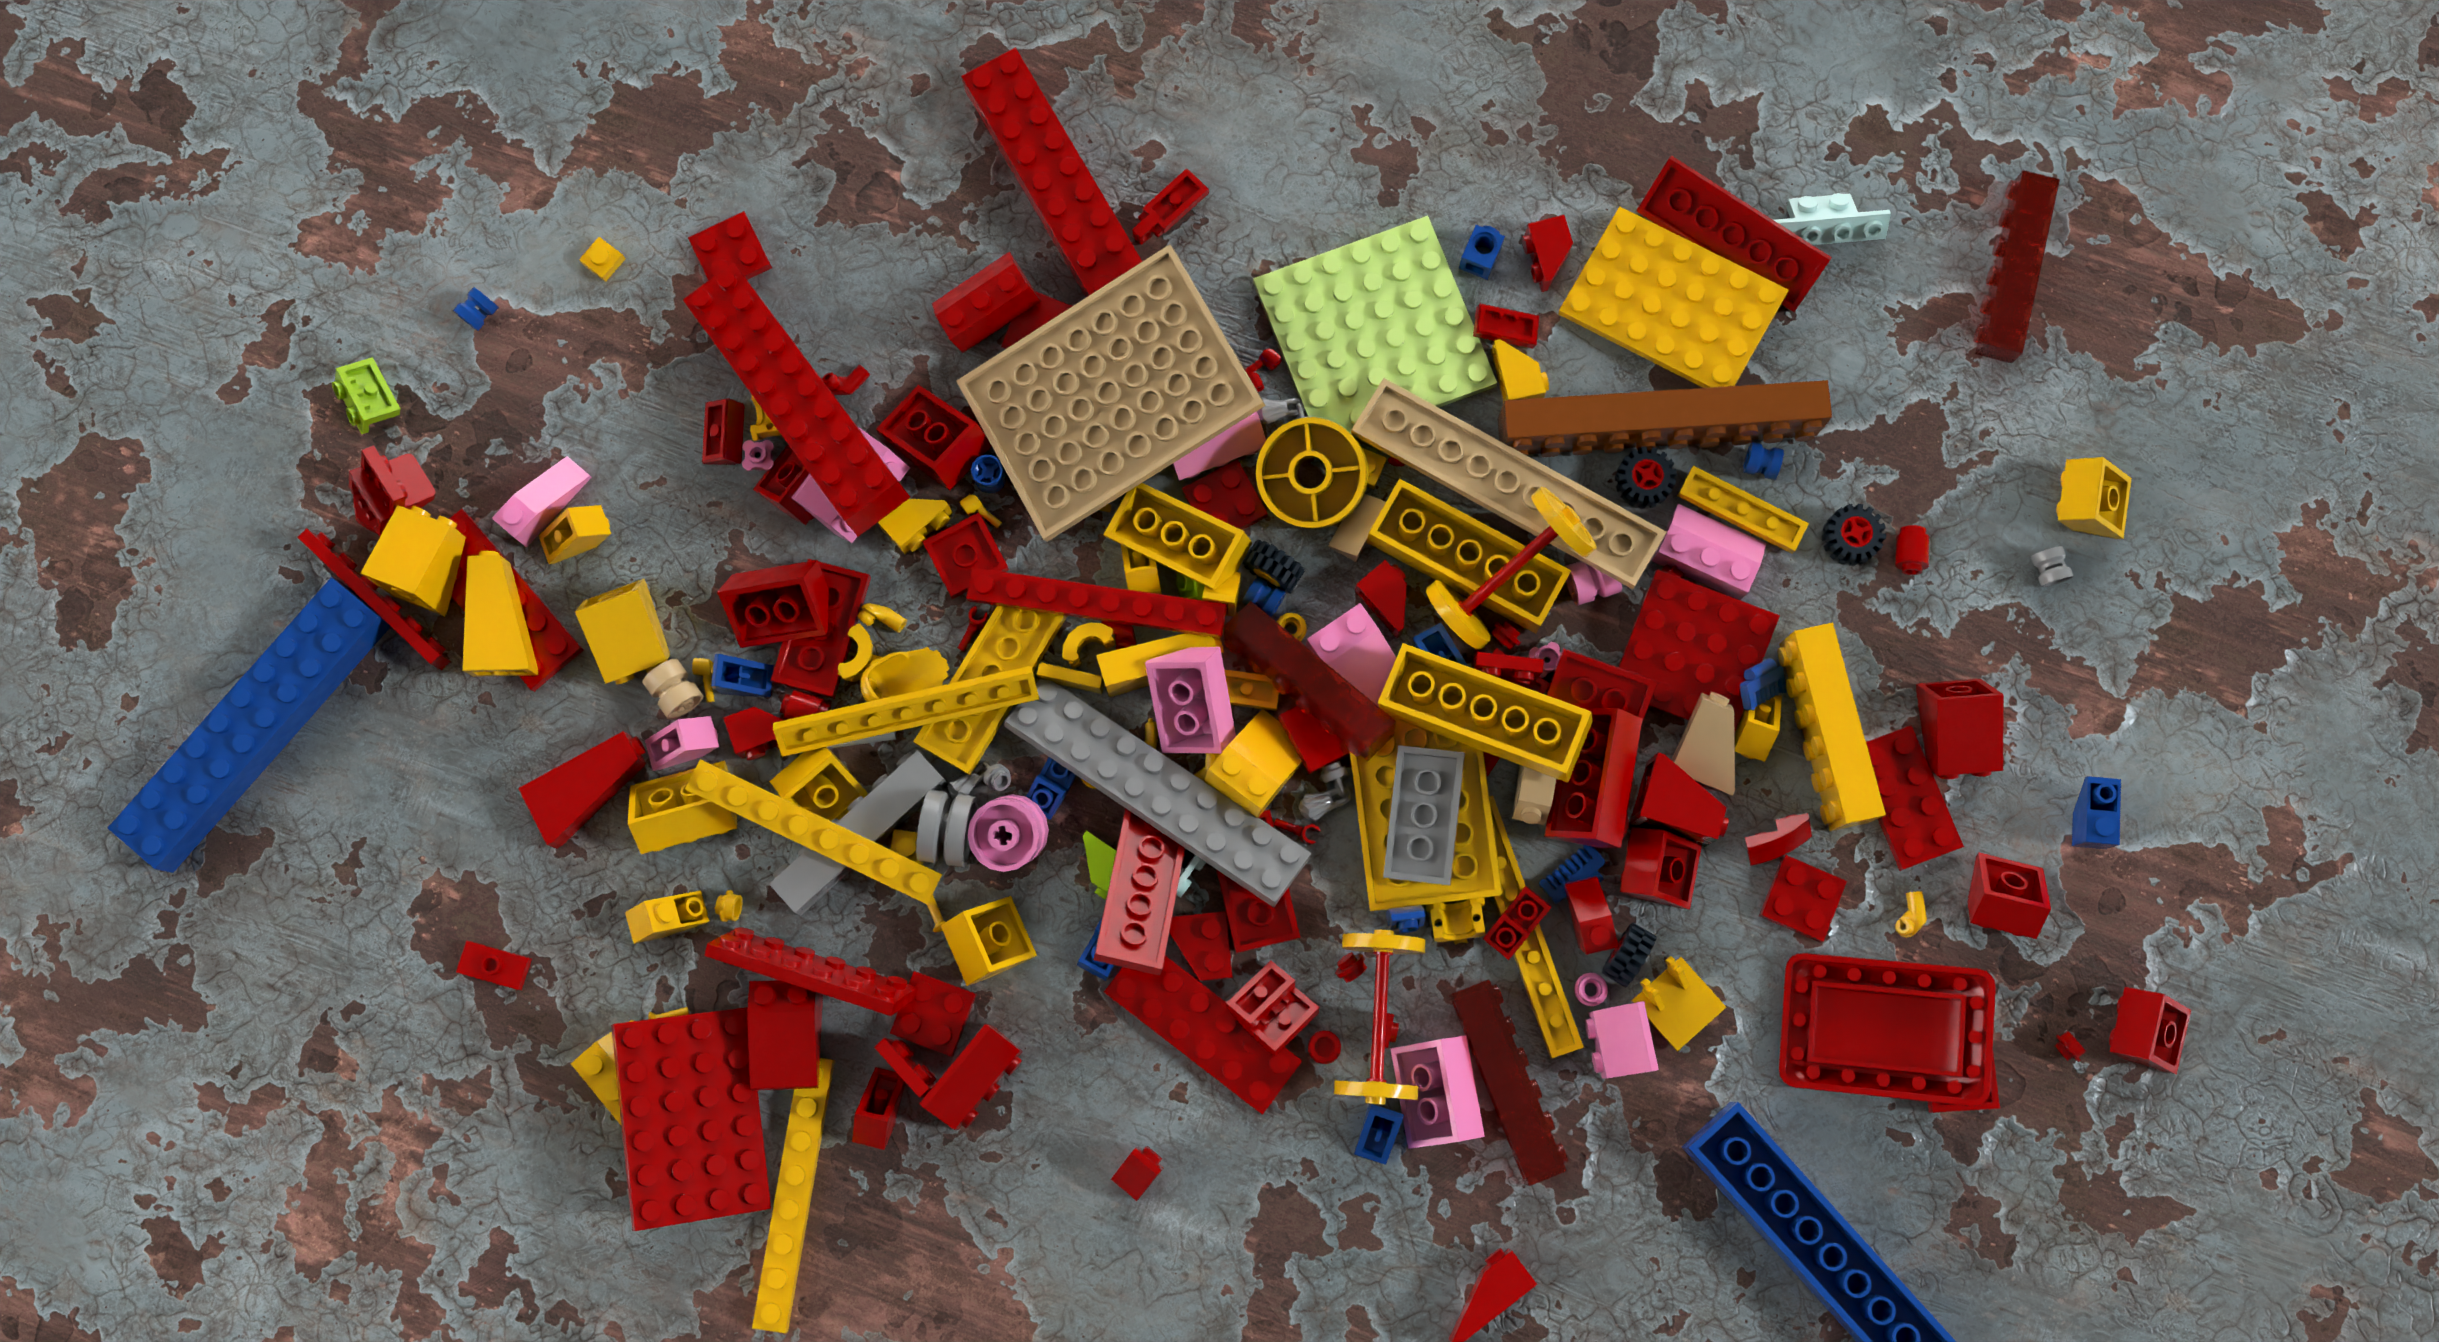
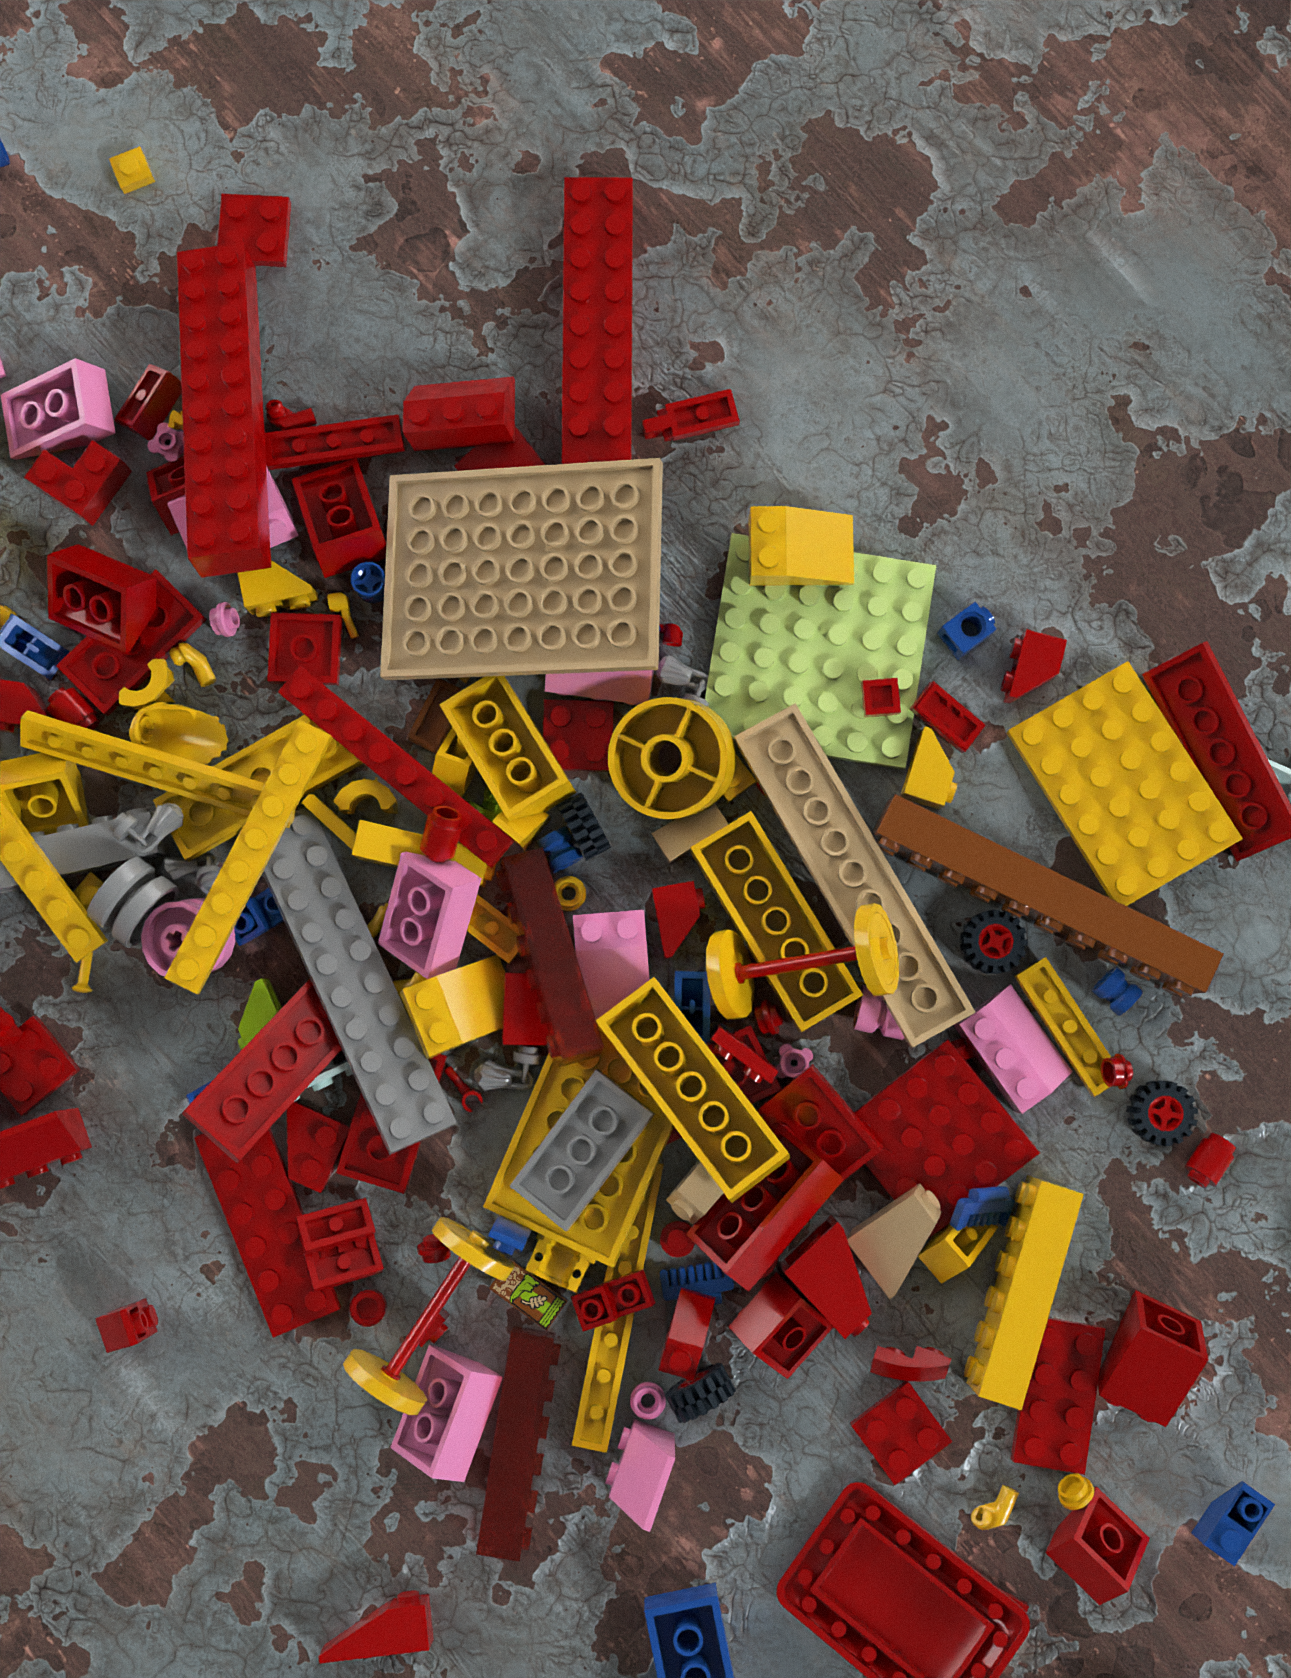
camera: 30 degrees right, 5 degrees up
yellow slope [940,896,1037,986] -> none
red hand [957,606,988,652] -> none
red arm [1101,621,1137,650] -> none
red hand [1245,348,1282,373] -> none
blue slope [1354,1104,1404,1165] -> none
yellow plate [1631,956,1726,1051] -> none
none -> bright pink slope [0,358,116,460]
none -> red brick [24,440,132,526]
none -> light grey piece [109,803,184,853]
none -> yellow plate [164,720,333,994]
none -> bright pink plate [209,602,240,637]
none -> red plate [265,414,405,470]
none -> dark orange tile [406,678,463,754]
none -> red brick [420,806,463,862]
none -> tile [489,1257,568,1331]
none -> red plate [660,1221,695,1257]
none -> yellow slope [748,506,854,586]
none -> red plate [861,678,901,718]
none -> yellow plate [1058,1473,1094,1510]
none -> red plate [1101,1054,1133,1089]

